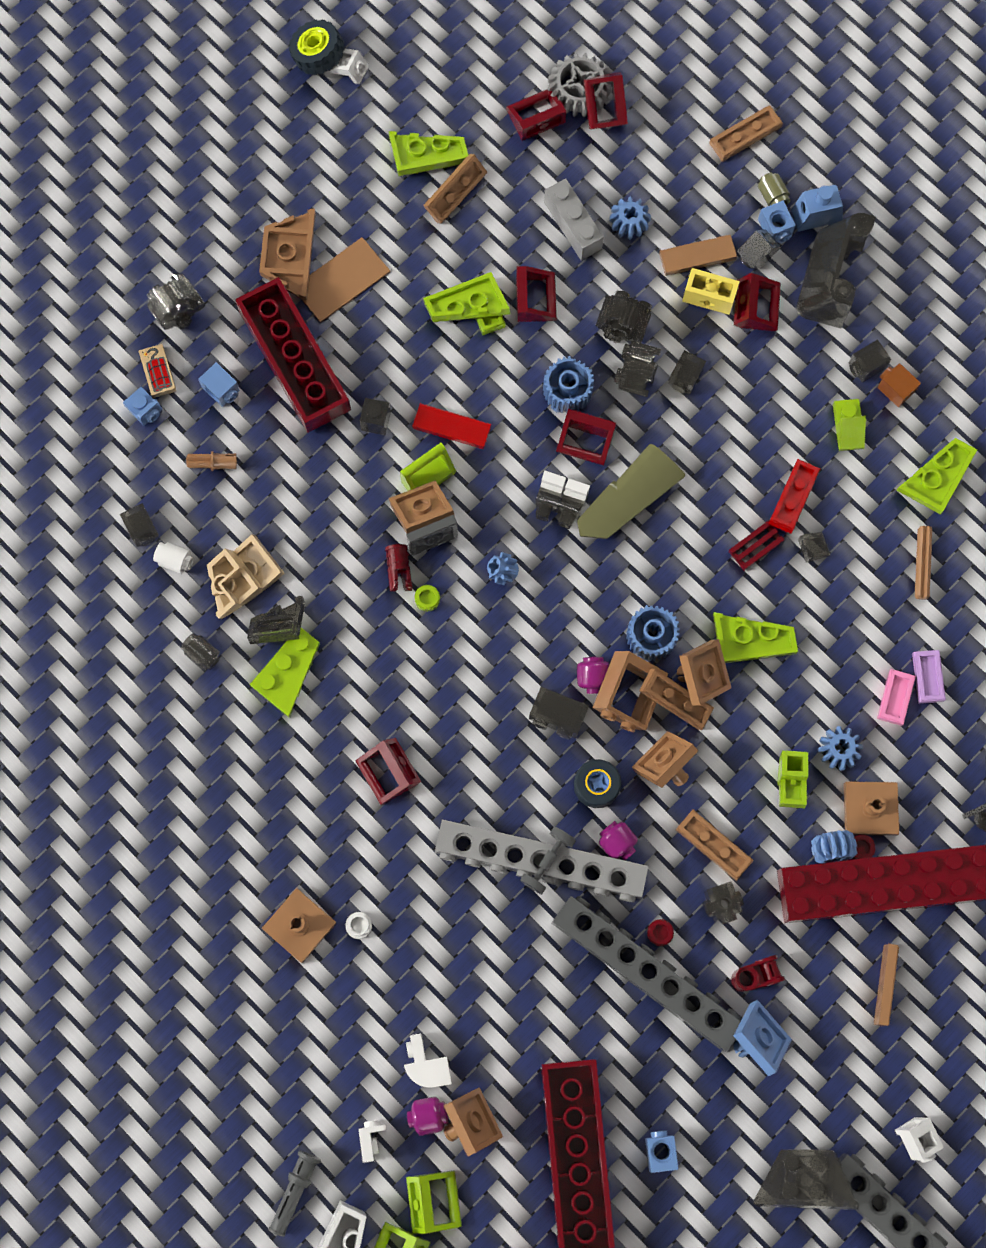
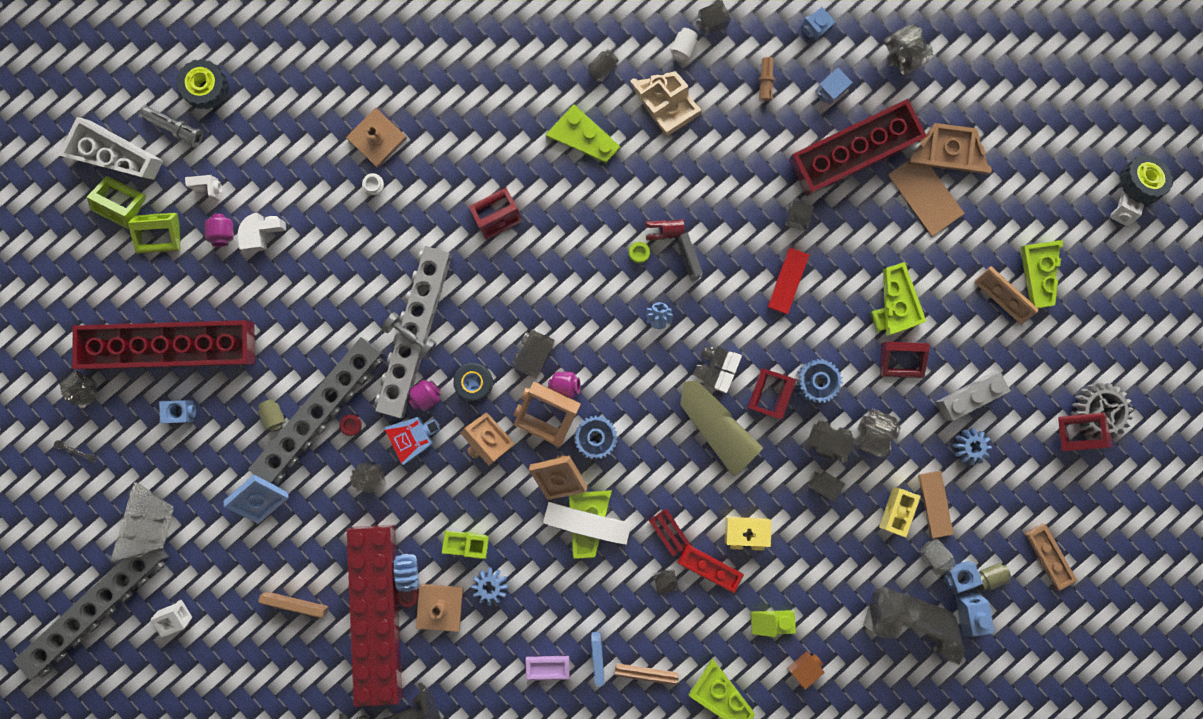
camera: 90 degrees right, 10 degrees up
tile [139,344,177,398] -> none
clear smoke wing [247,596,305,645] -> none
medium nougat tile [389,481,455,534] -> none
lime tile [400,443,456,491] -> none
medium nougat tile [444,1087,503,1156] -> none
dark red tile [506,89,566,141] -> none
medium nougat tile [639,669,714,730] -> none
medium nougat tile [676,809,753,881] -> none
dark red piece [731,954,785,992] -> none
dark red tile [734,273,781,331] -> none
clear smoke brick [849,339,892,382] -> none
bright pink tile [877,669,916,726] -> none
none -> black wheel [176,59,229,110]
none -> olive brick [257,399,286,433]
none -> torso [384,417,440,465]
none -> white slope [543,502,632,544]
none -> medium blue tile [592,632,604,686]
none -> light yellow brick [725,517,772,550]

